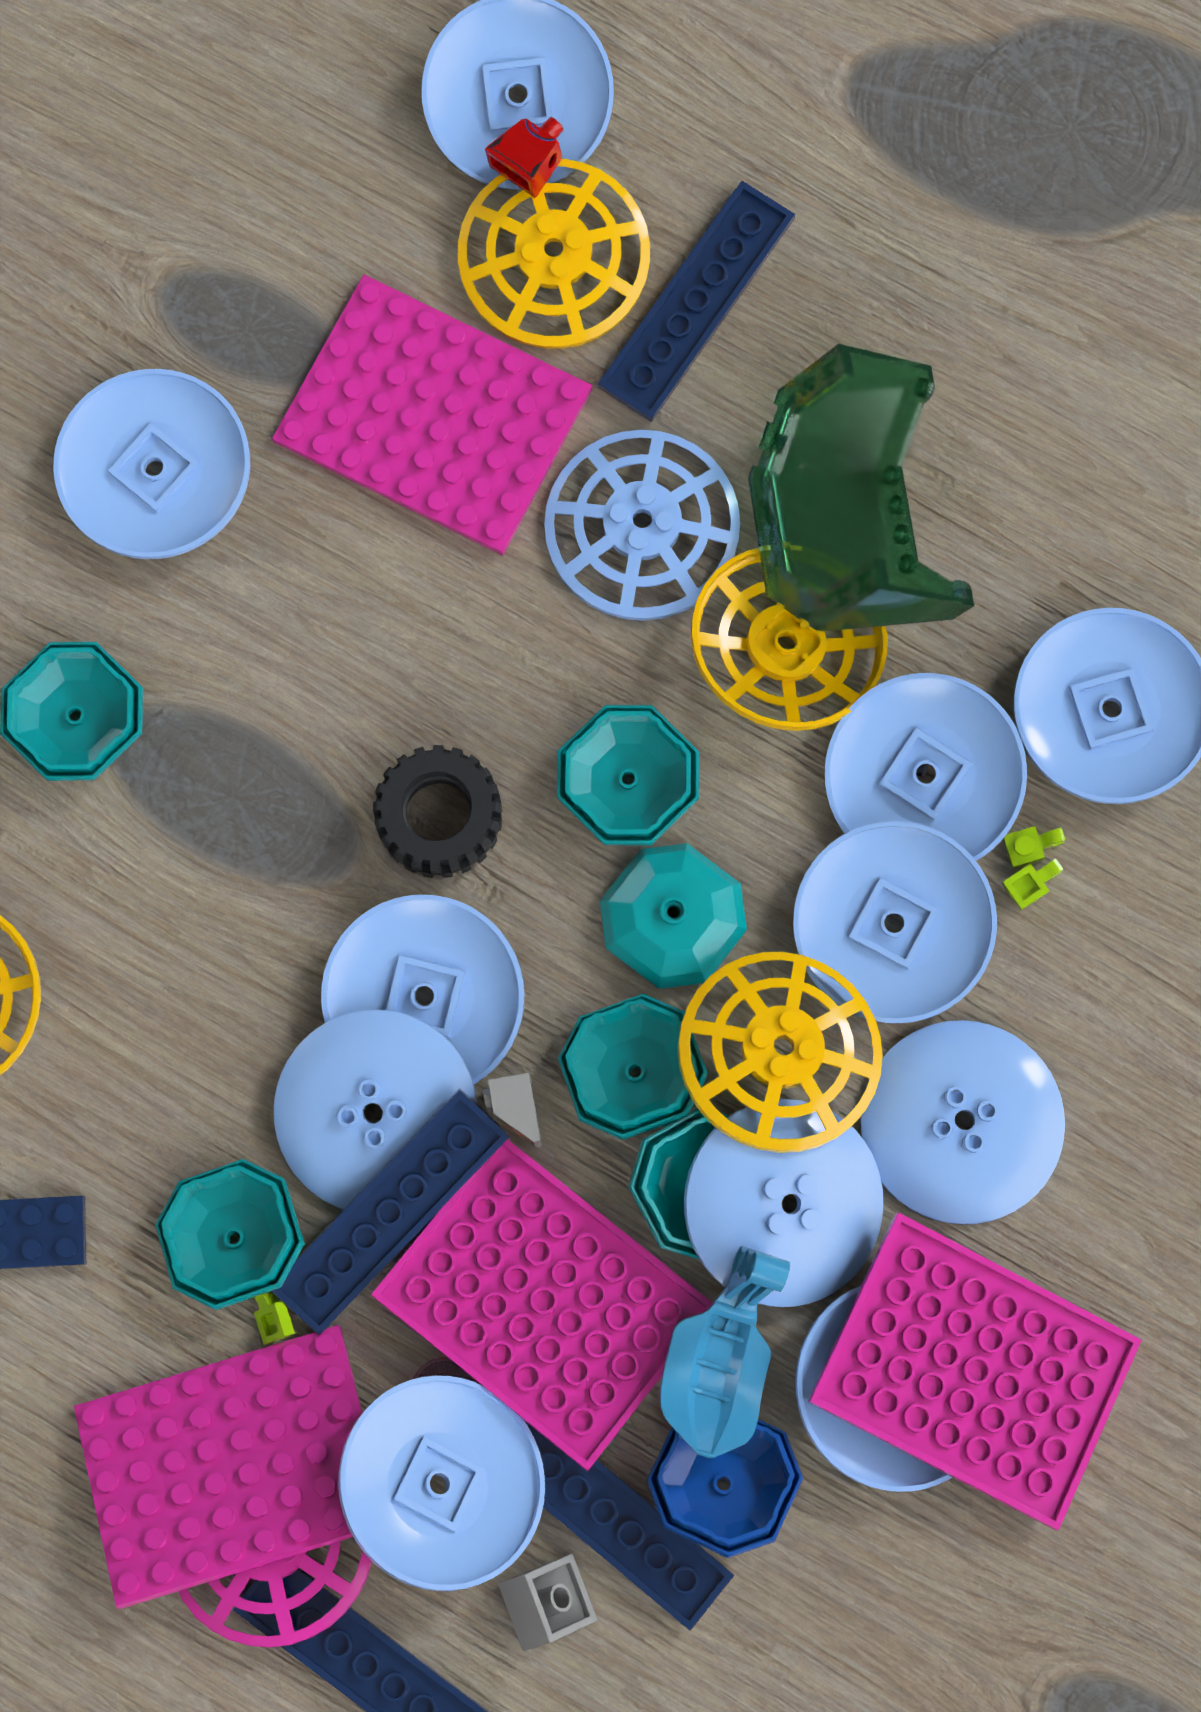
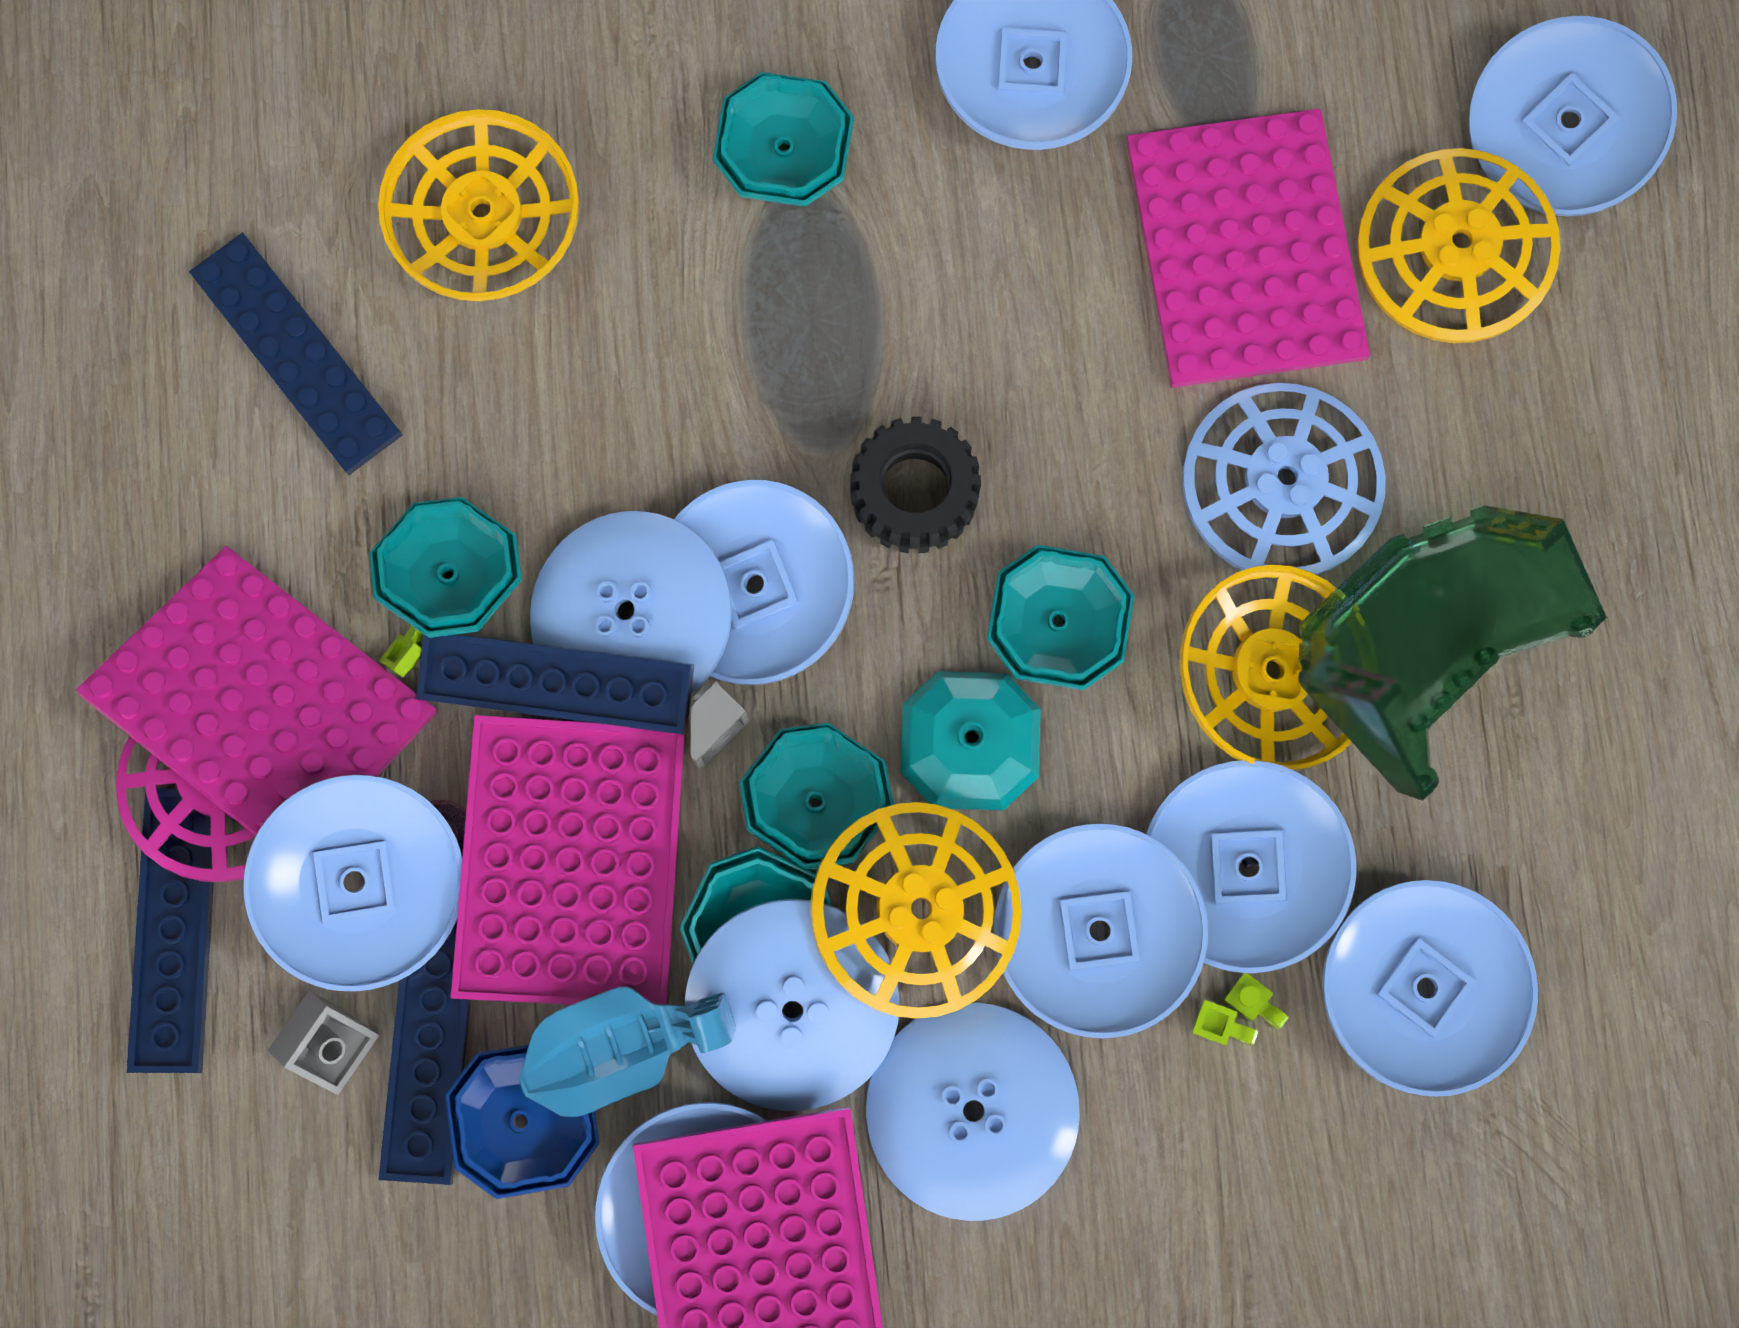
camera: 50 degrees right, 0 degrees up
red torso [485,117,563,198] -> none
dark blue plate [598,181,795,422] -> none

